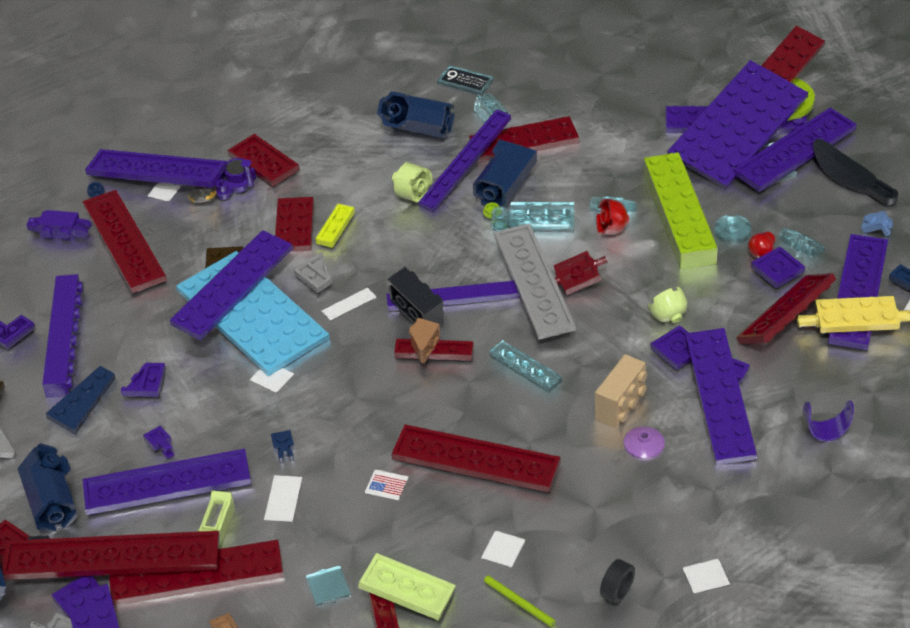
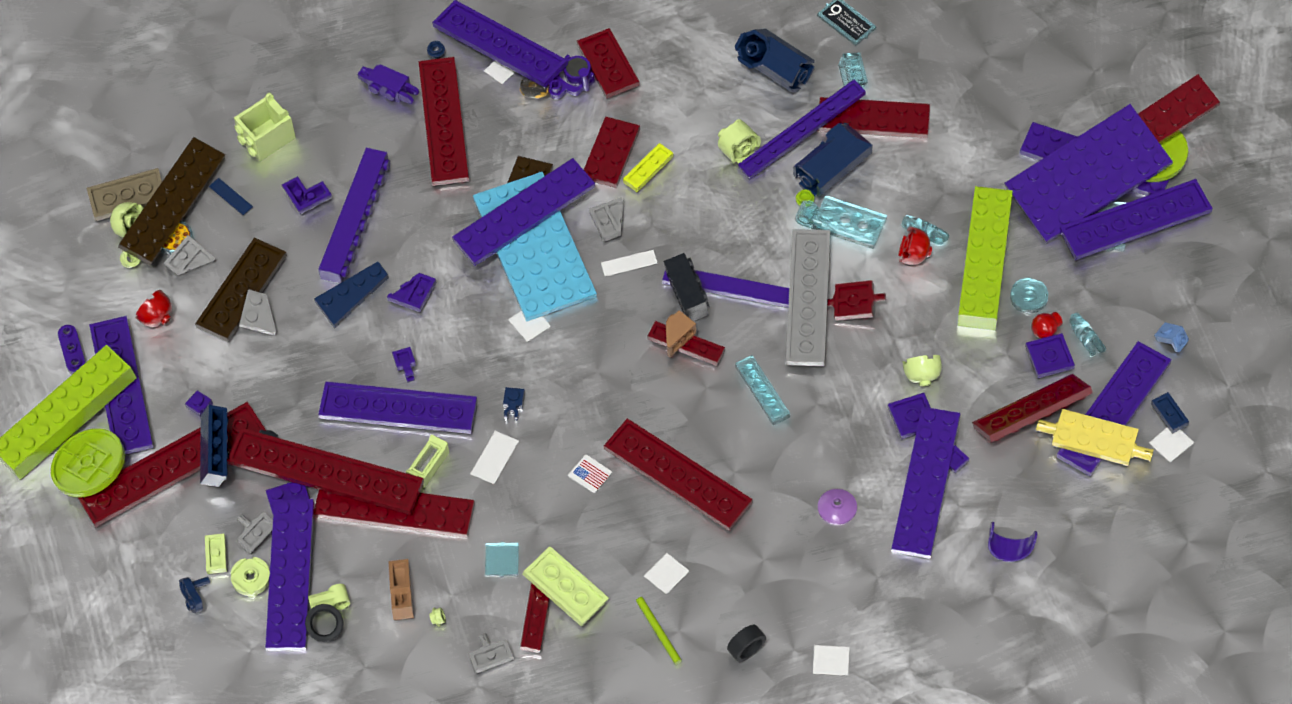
camera: 20 degrees right, 15 degrees up
dark blue brick [17,443,77,533] -> none
tan brick [595,354,647,429] -> none
black plant [813,139,898,205] -> none

